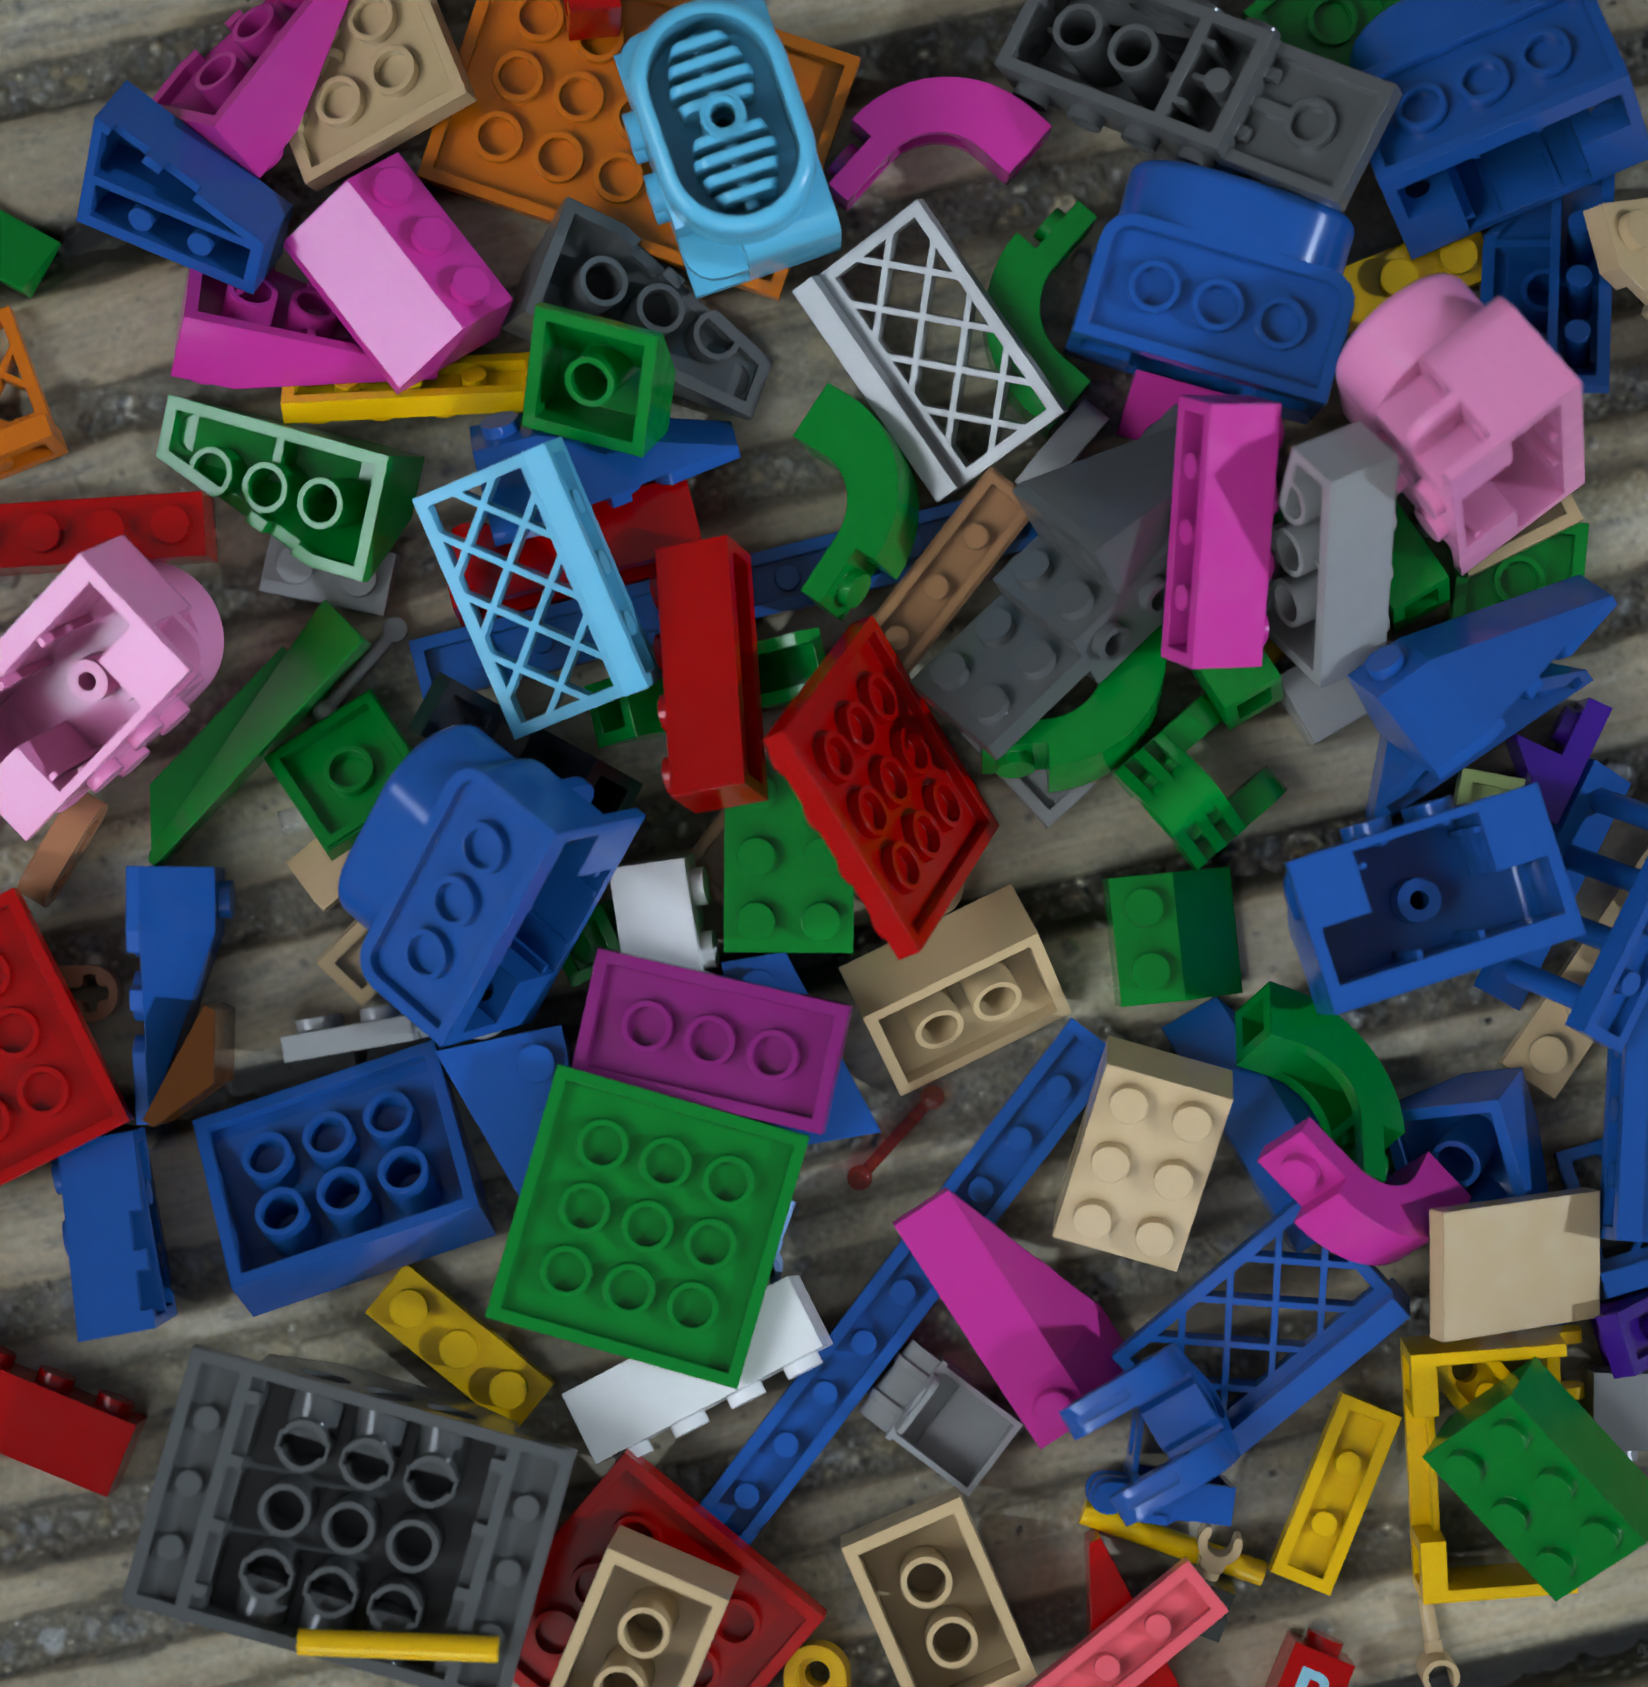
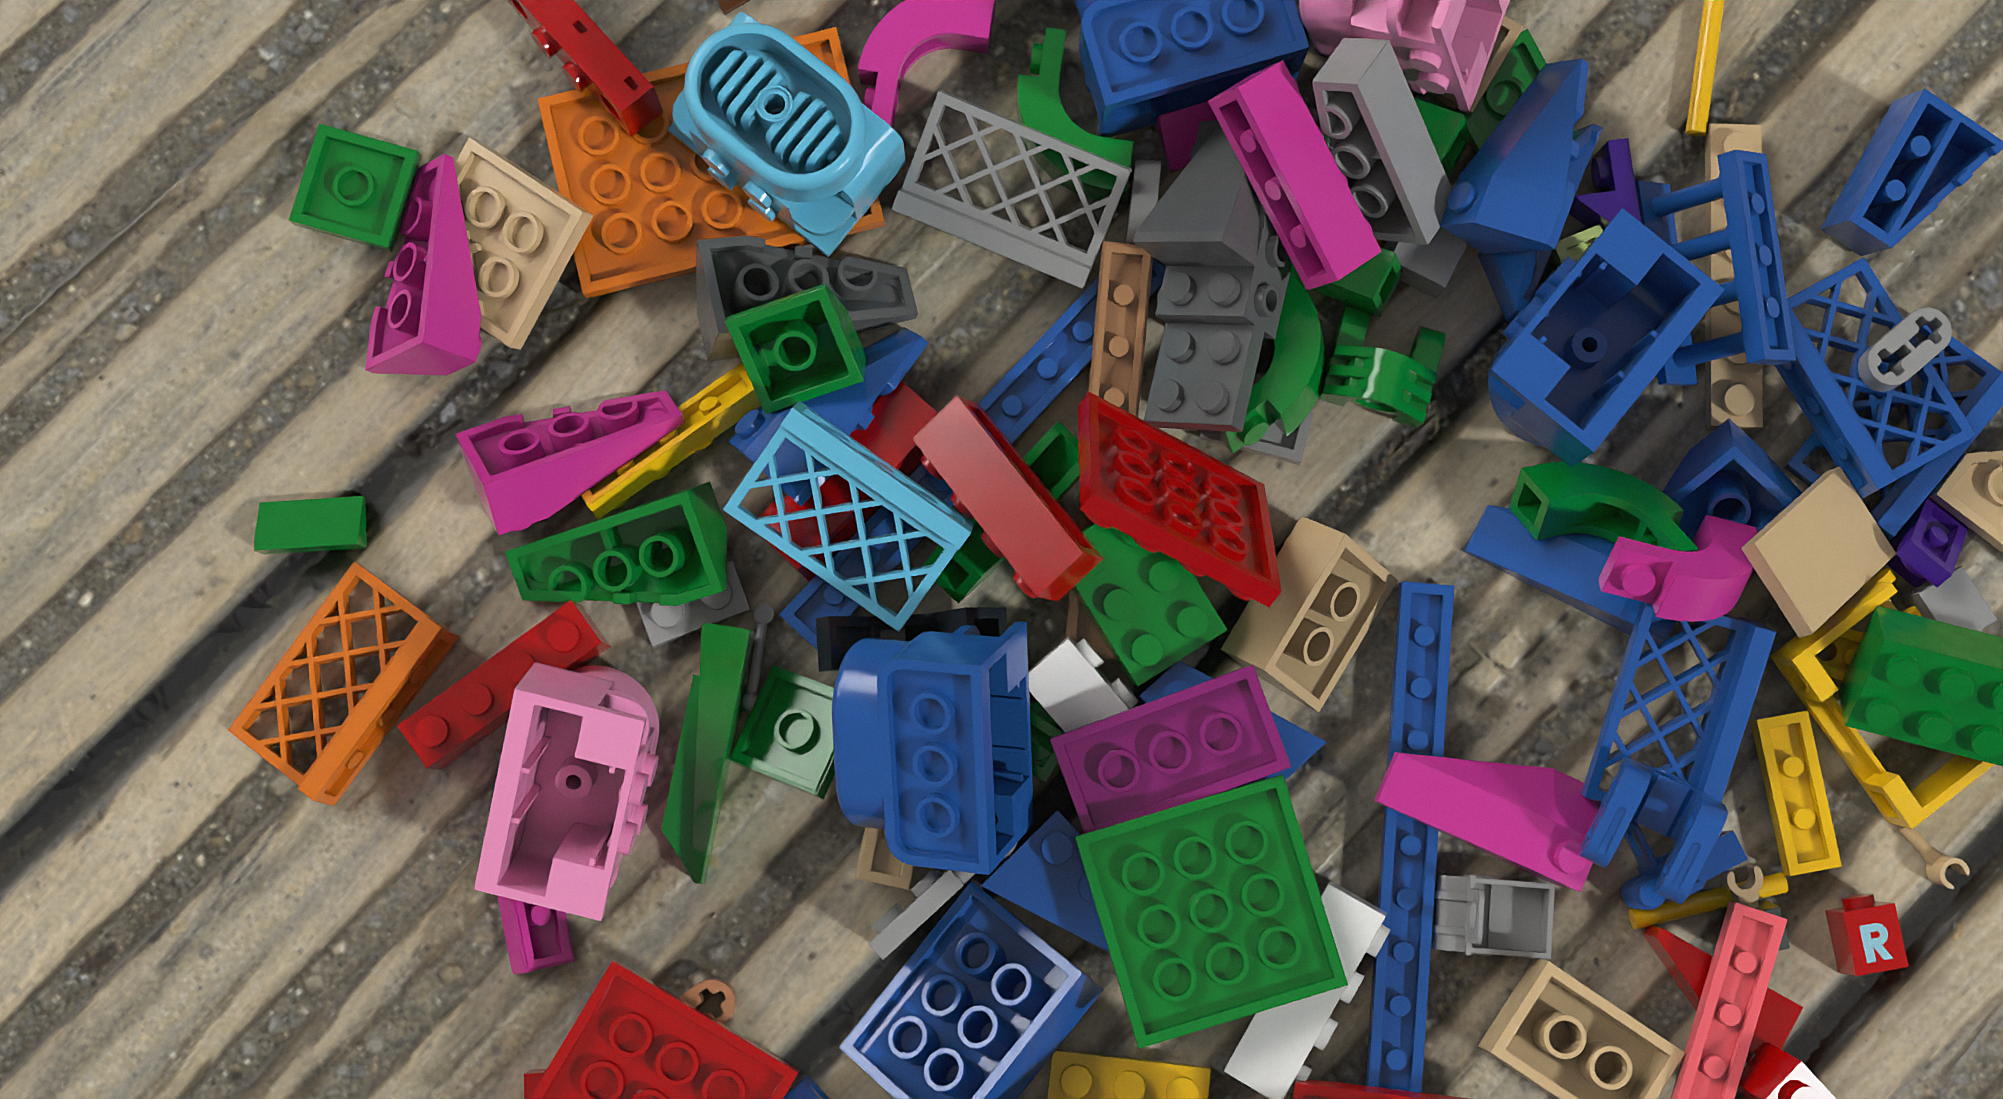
camera: 30 degrees left, 5 degrees down
nougat beam [17,792,108,908] -> none
blue wedge [76,80,293,295] -> none
blue wedge [126,866,236,1125] -> none
reddish brown slope [142,1002,236,1127] -> none
slope [283,152,514,394] -> none
tan slope [286,838,351,912] -> none
green arch [793,383,919,622] -> none
clear red hinge [847,1085,945,1190] -> none
tan brick [1052,1035,1233,1272] -> none
green slope [1102,866,1243,1007] -> none

